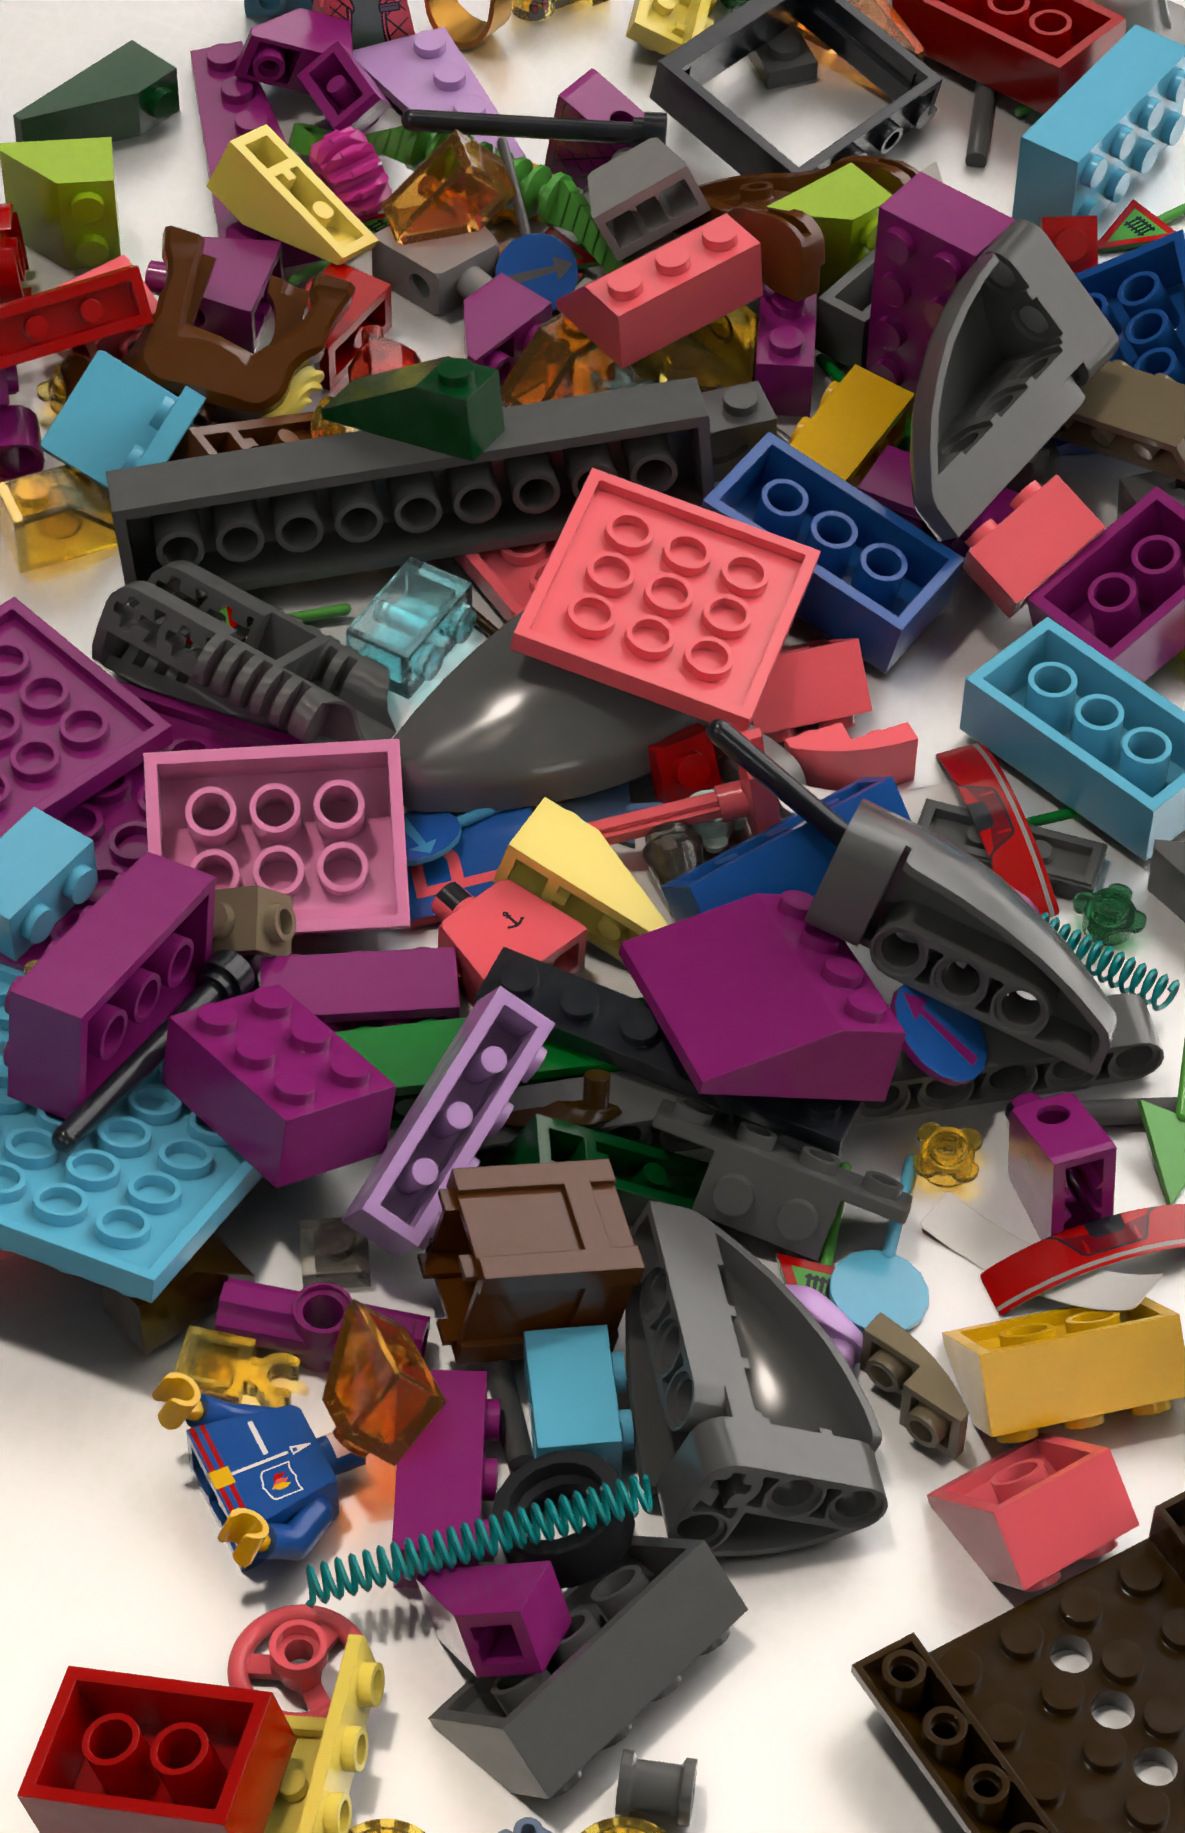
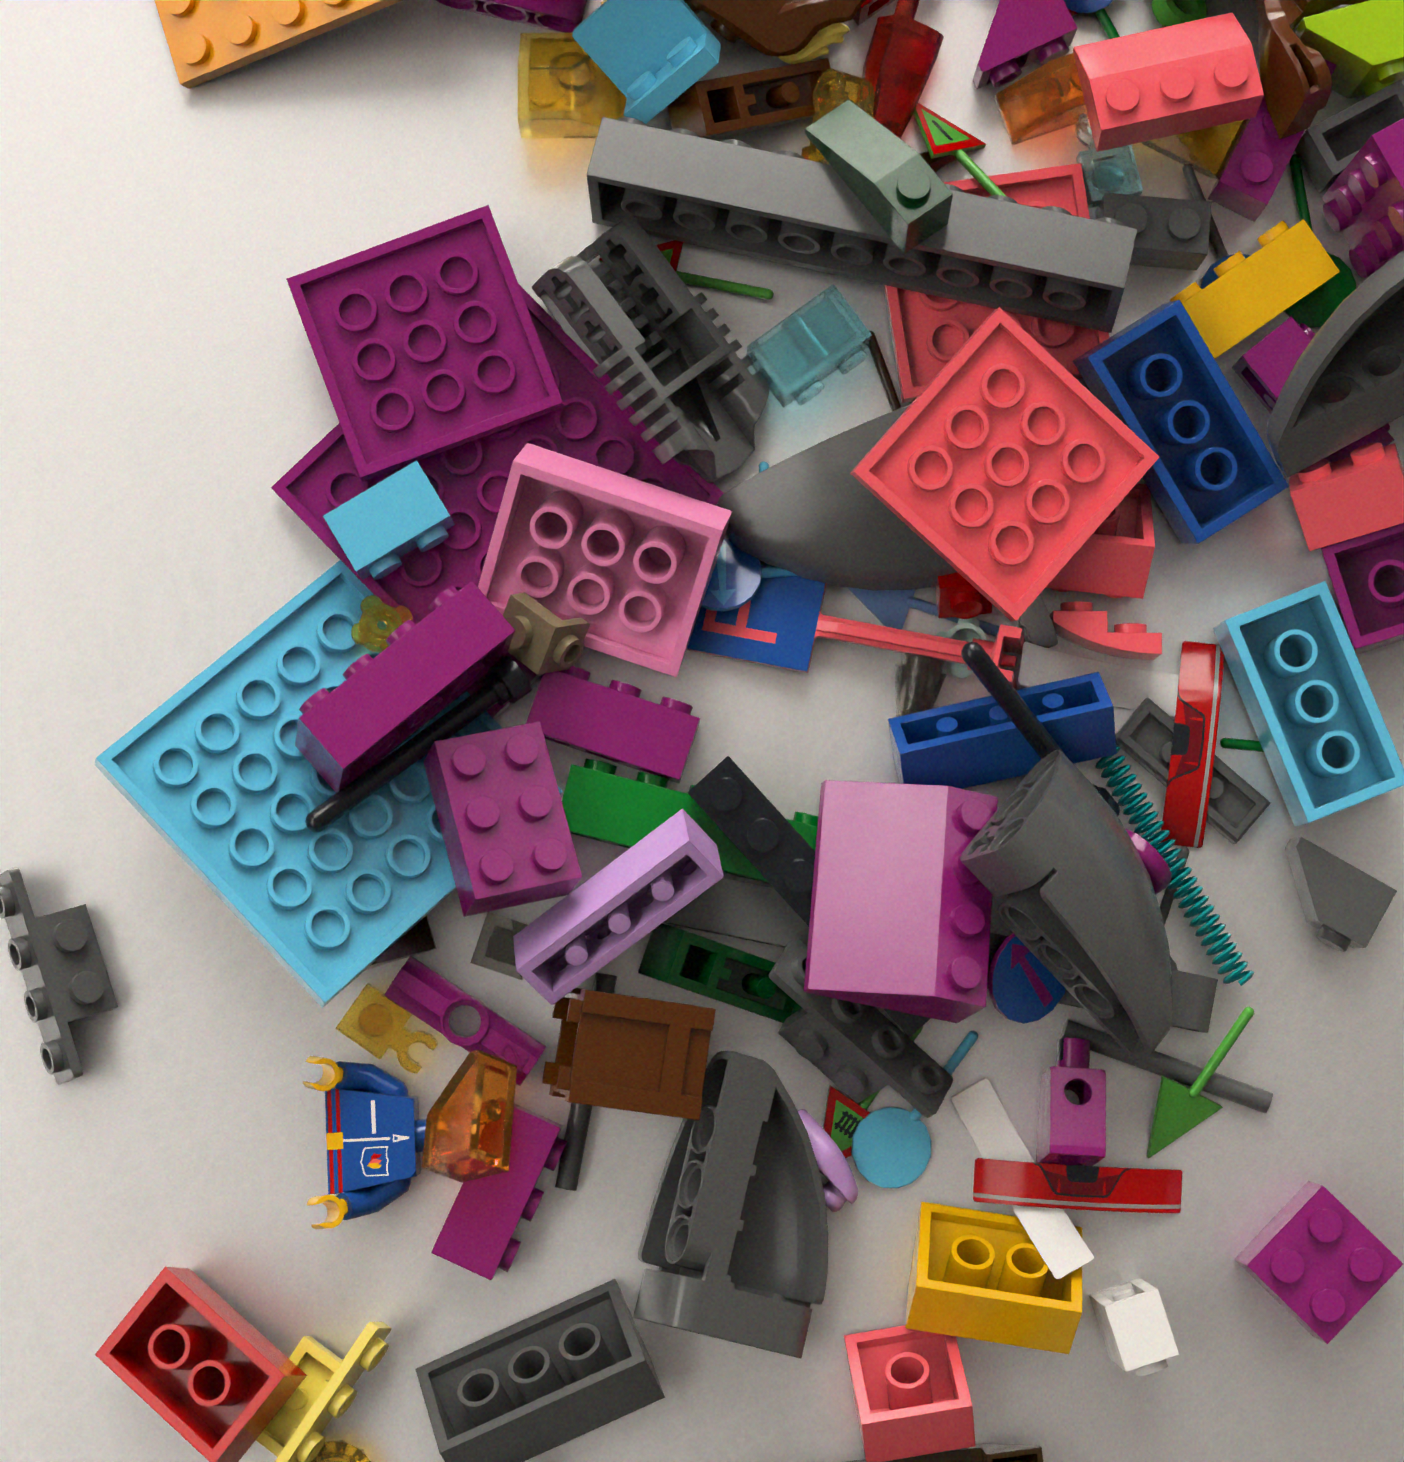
camera: 20 degrees right, 35 degrees up
coral piece [227,1604,363,1718] -> none
teal piece [305,1474,653,1608] -> none
magenta slope [416,1561,572,1677] -> none
coral torso [431,880,587,1007] -> none
black tyre [491,1450,635,1589] -> none
light yellow slope [492,797,668,962] -> none
dark brown bar [503,1069,622,1130] -> none
medium azure brick [524,1325,634,1480] -> none
dark tan slope [860,1312,969,1460] -> none
clear yellow plate [913,1122,983,1188] -> none
clear green plate [1073,883,1147,946] -> none

